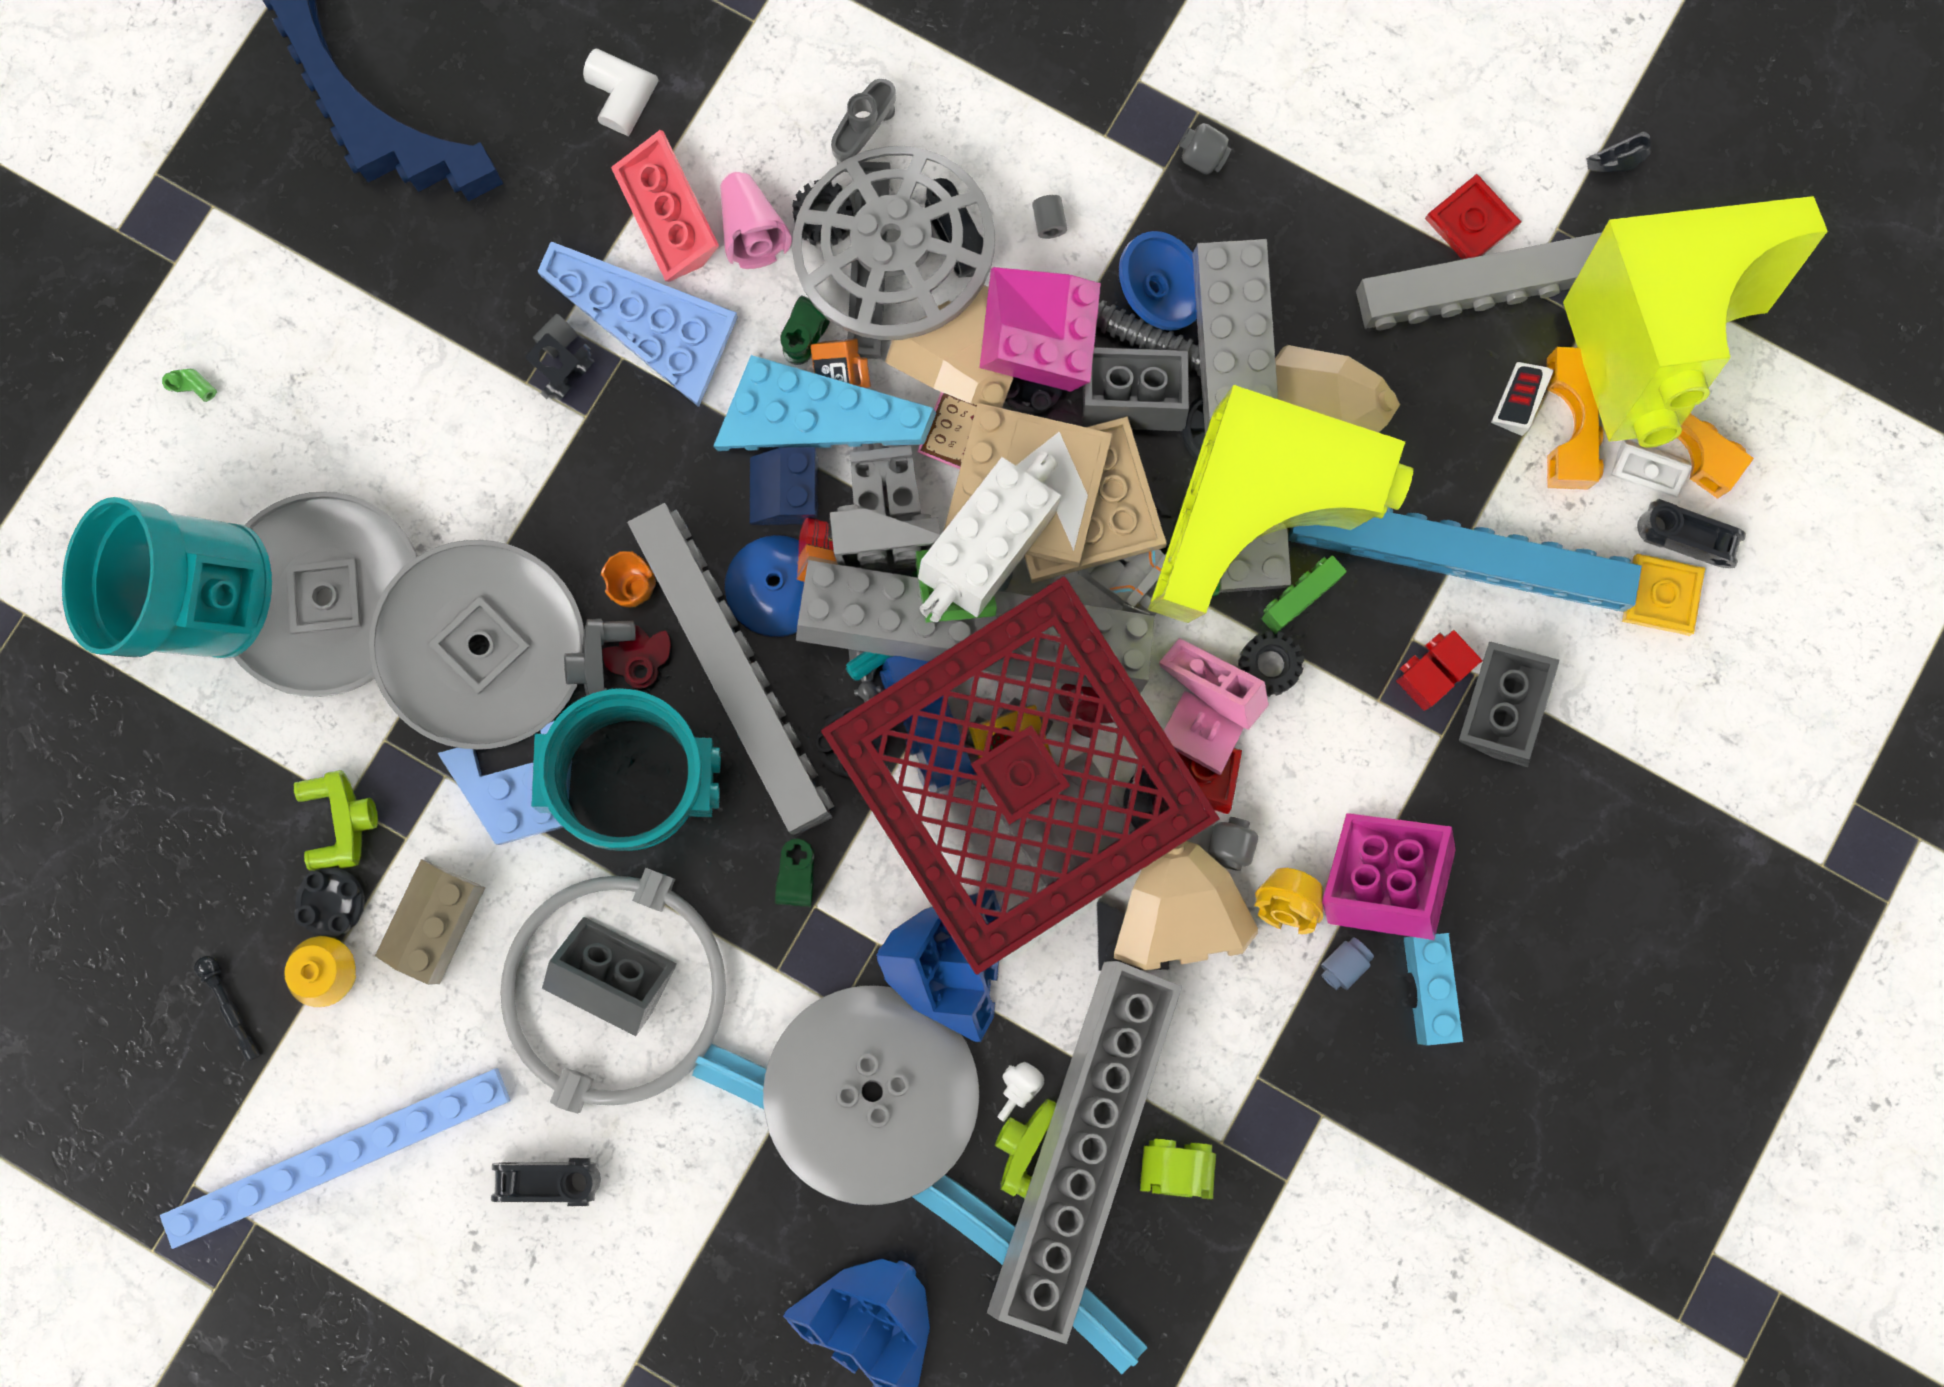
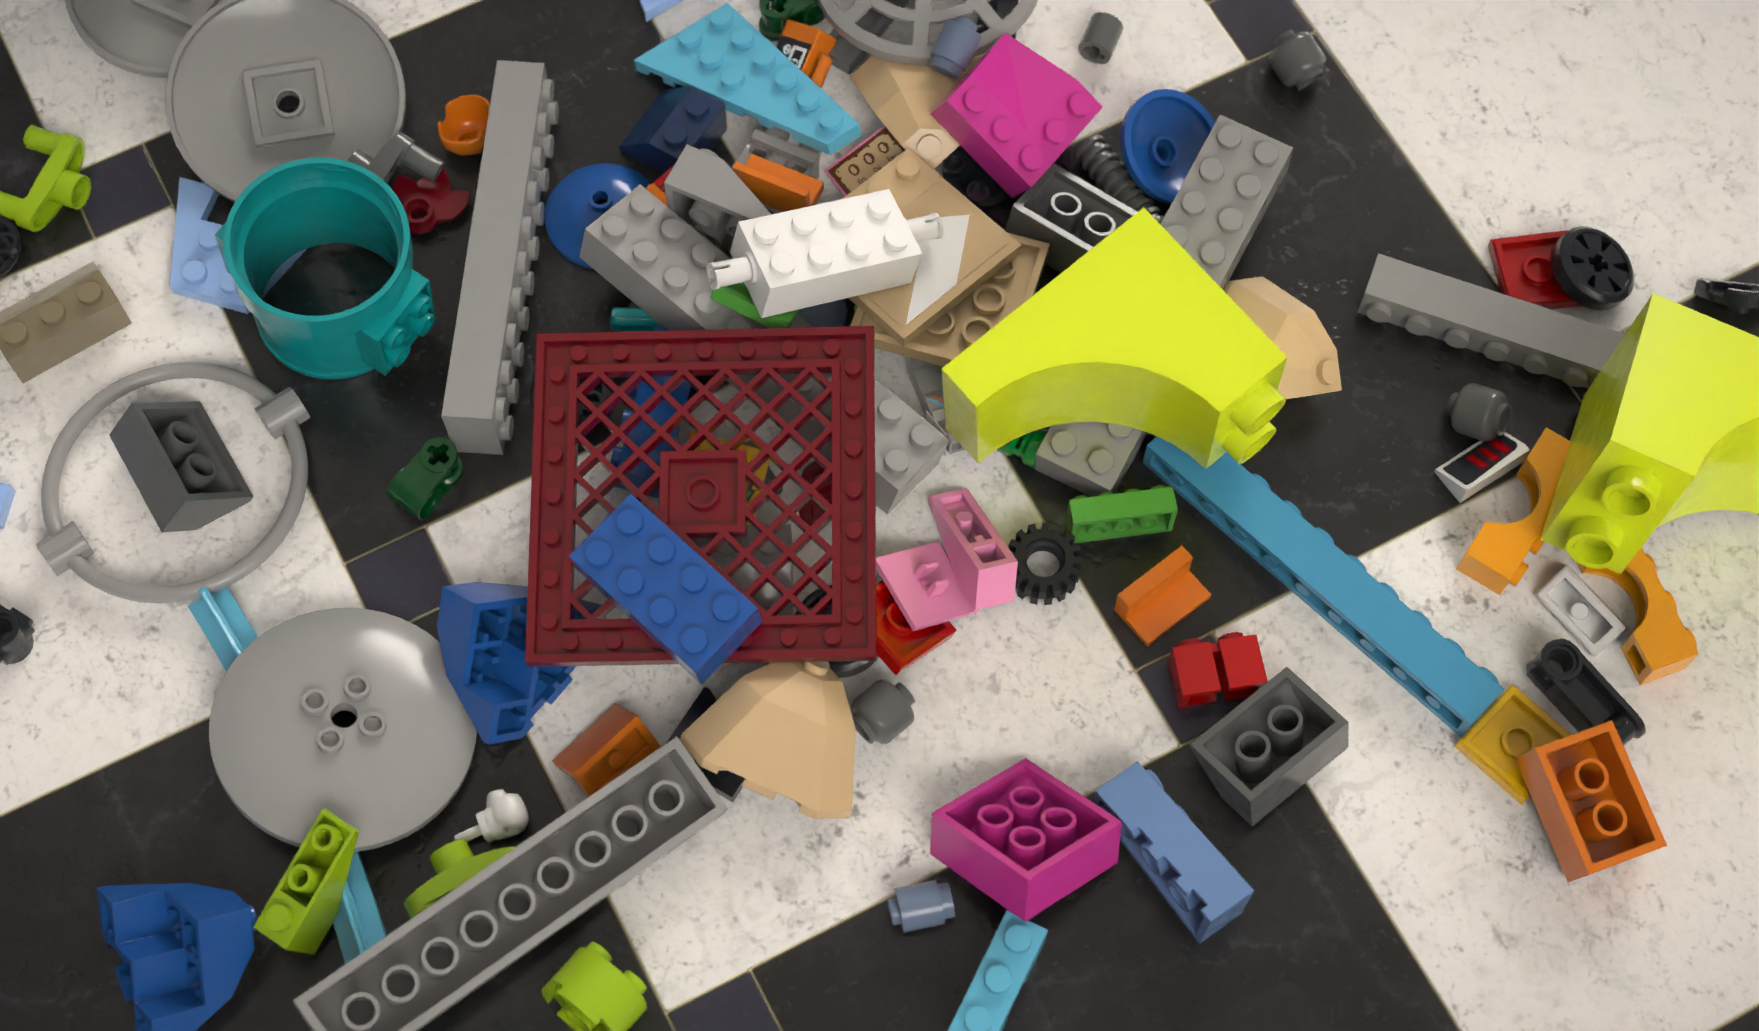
camera: 30 degrees right, 15 degrees down
yellow cone [1254,868,1323,934] -> none
none -> lime slope [254,808,359,954]
none -> orange panel [552,703,661,798]
none -> blue brick [568,494,763,685]
none -> orange panel [733,154,824,212]
none -> sand blue brick [930,16,982,79]
none -> medium blue wedge [1092,761,1254,944]
none -> orange panel [1114,546,1211,647]
none -> dark grey head [1446,383,1513,442]
none -> orange brick [1515,720,1667,882]
none -> black wheel [1550,226,1635,311]

